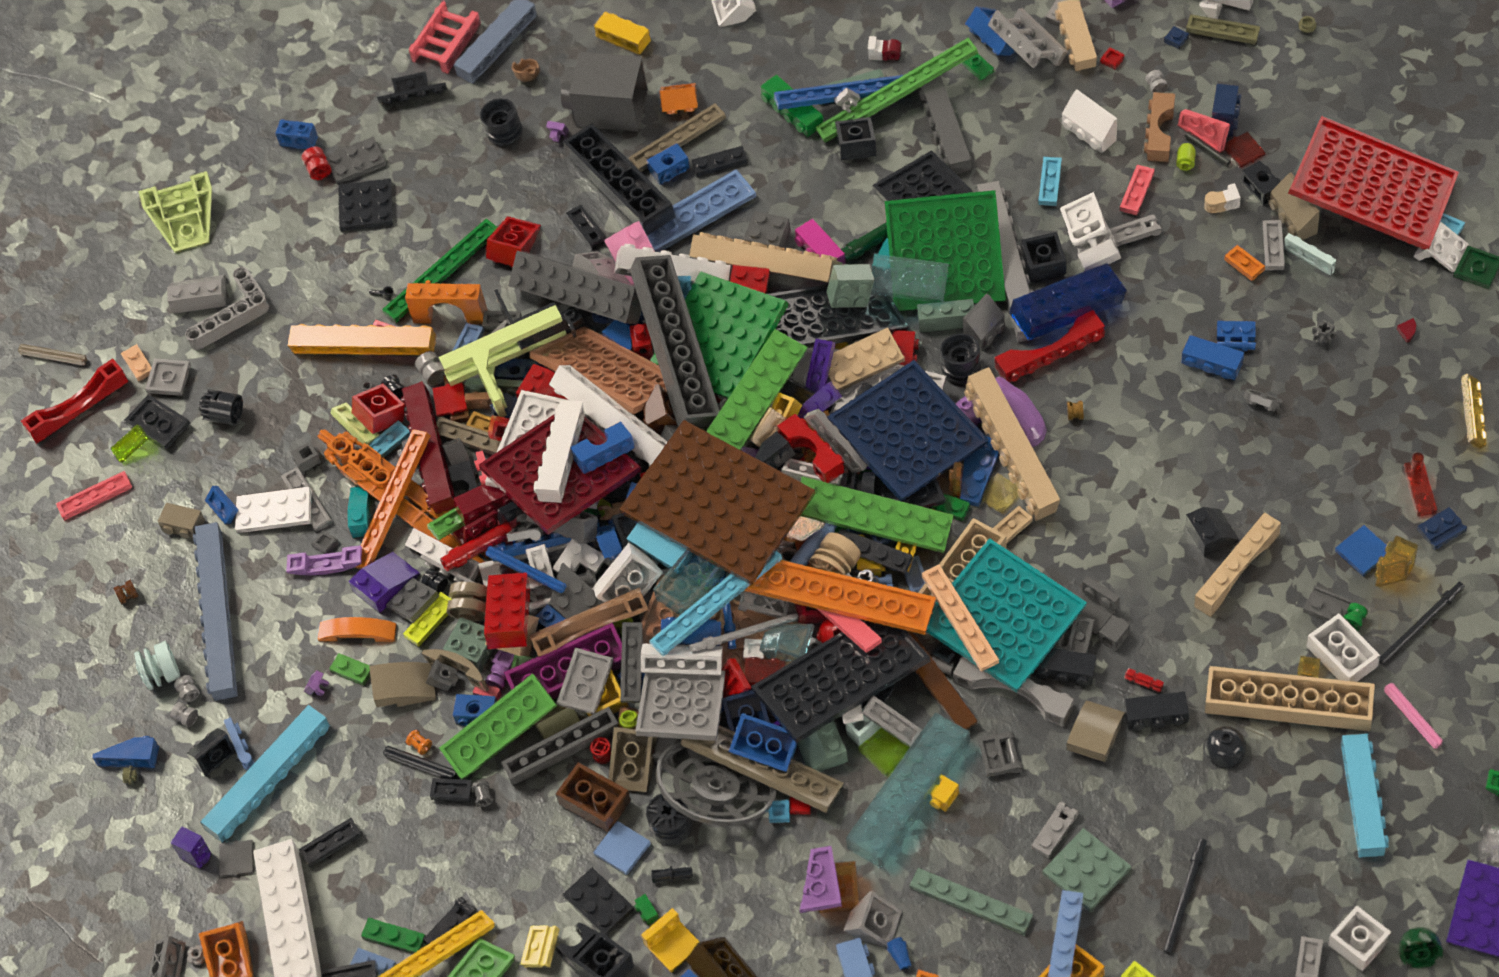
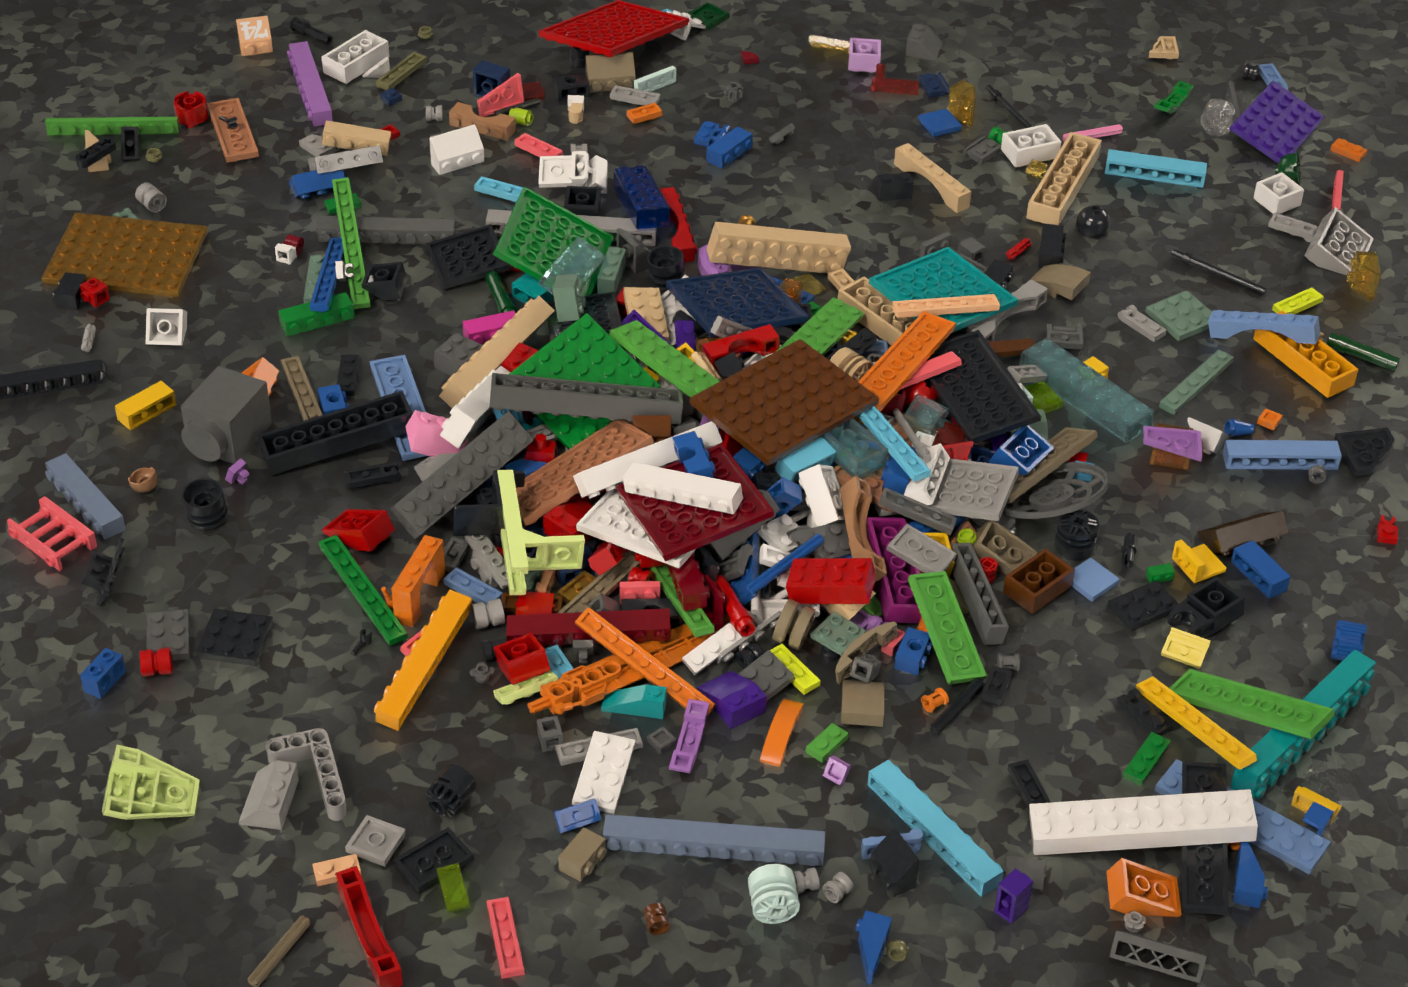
camera: 85 degrees left, 15 degrees down
none -> lavender slope [848,38,881,73]

